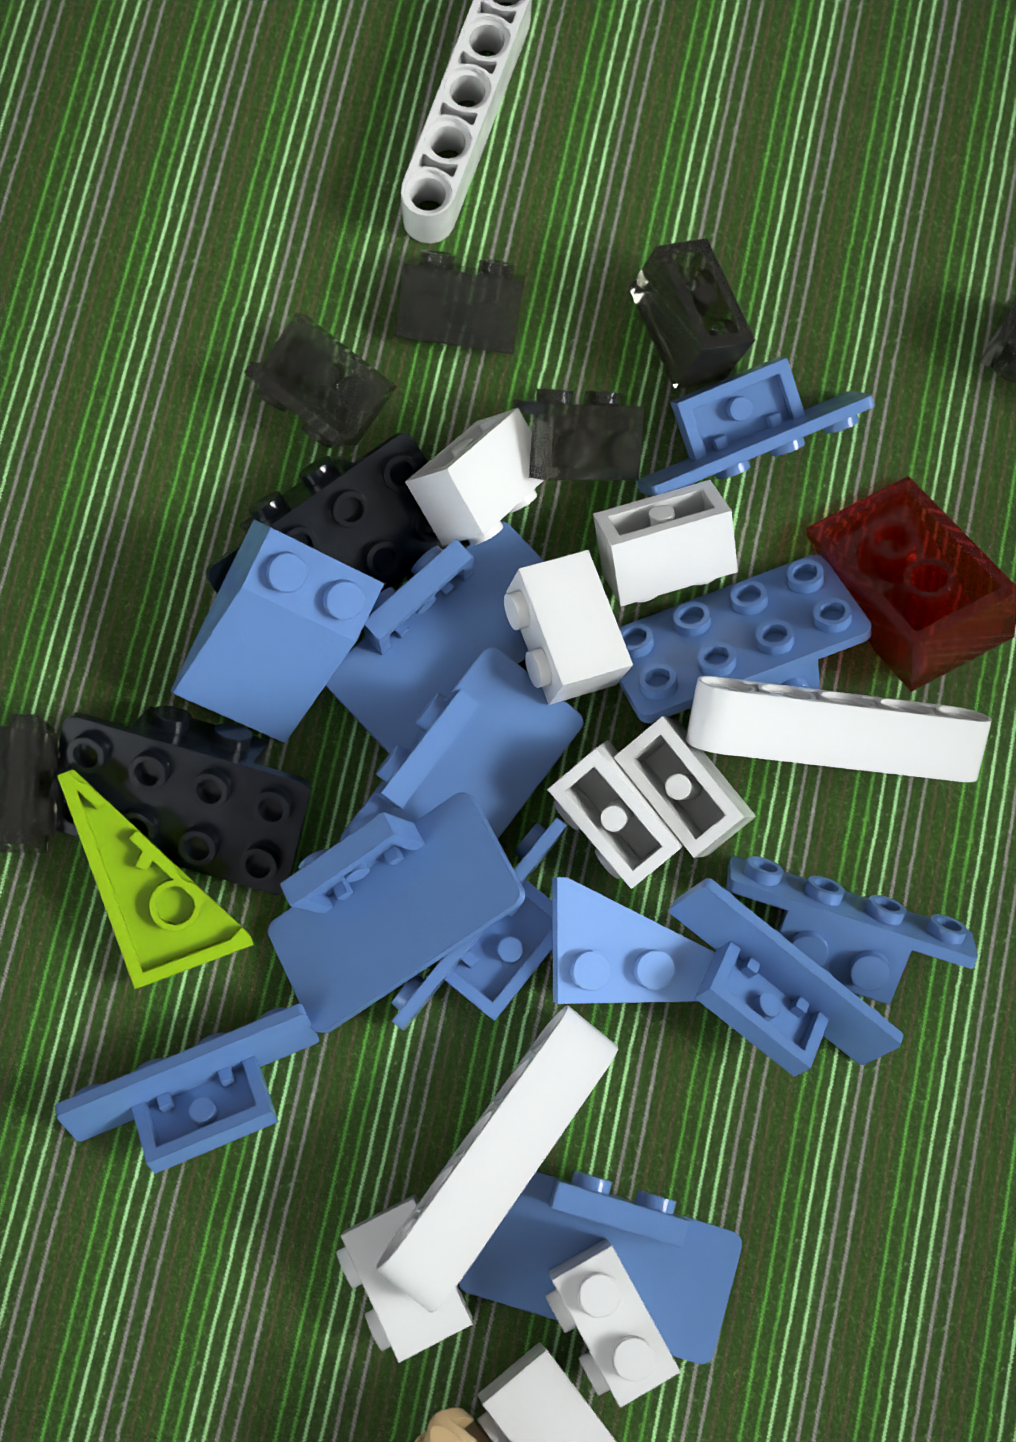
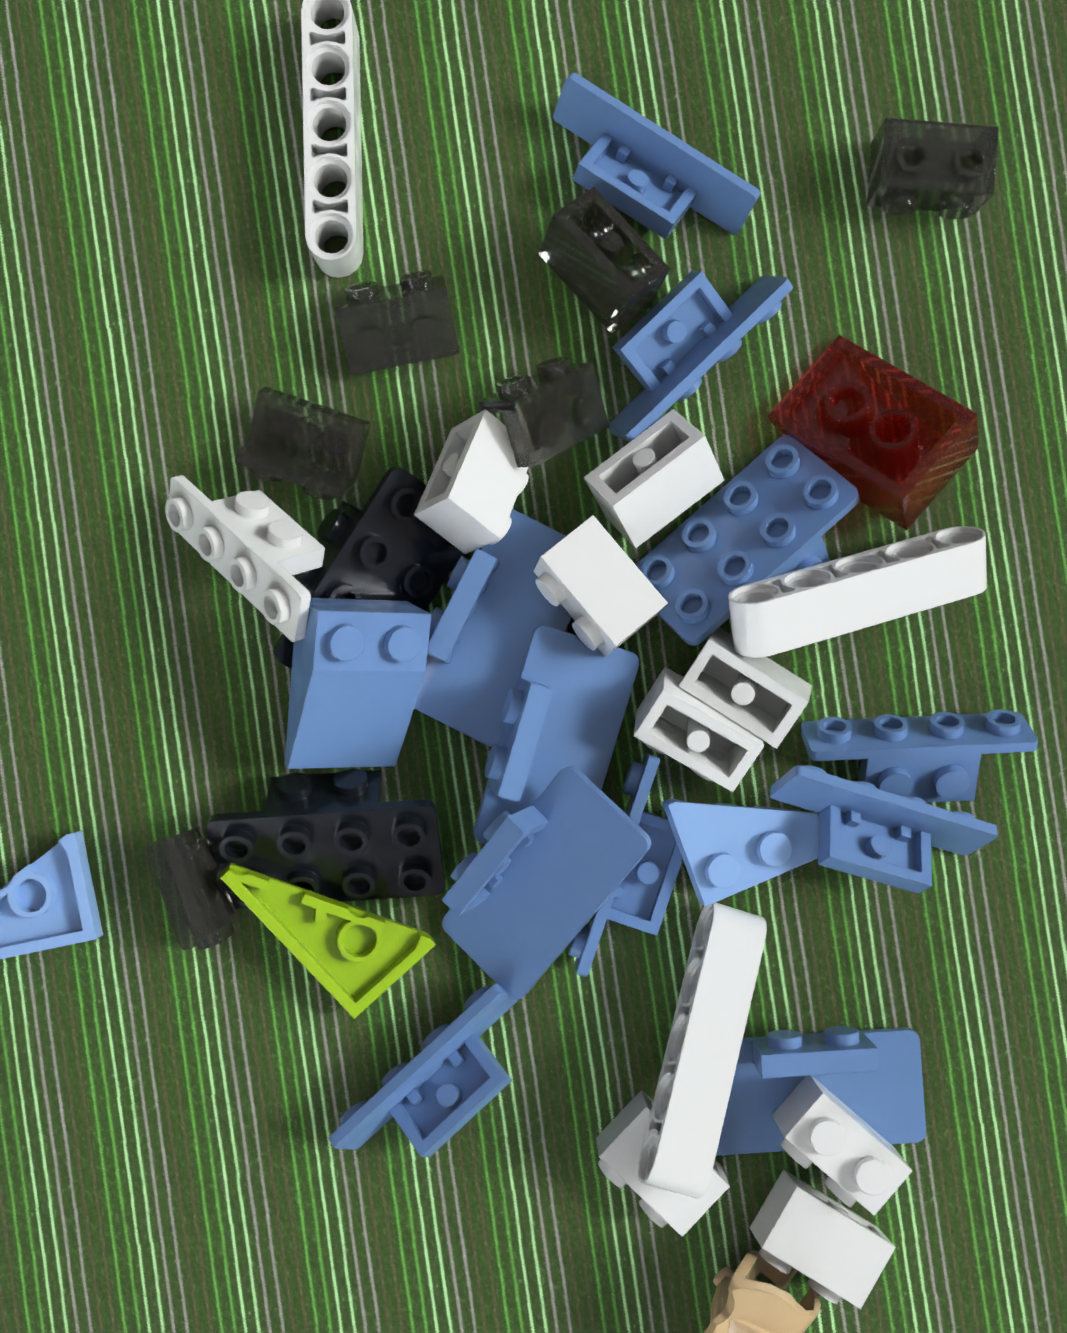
camera: 10 degrees left, 10 degrees up
none -> white bracket [165,475,325,642]
none -> medium blue bracket [553,72,760,239]

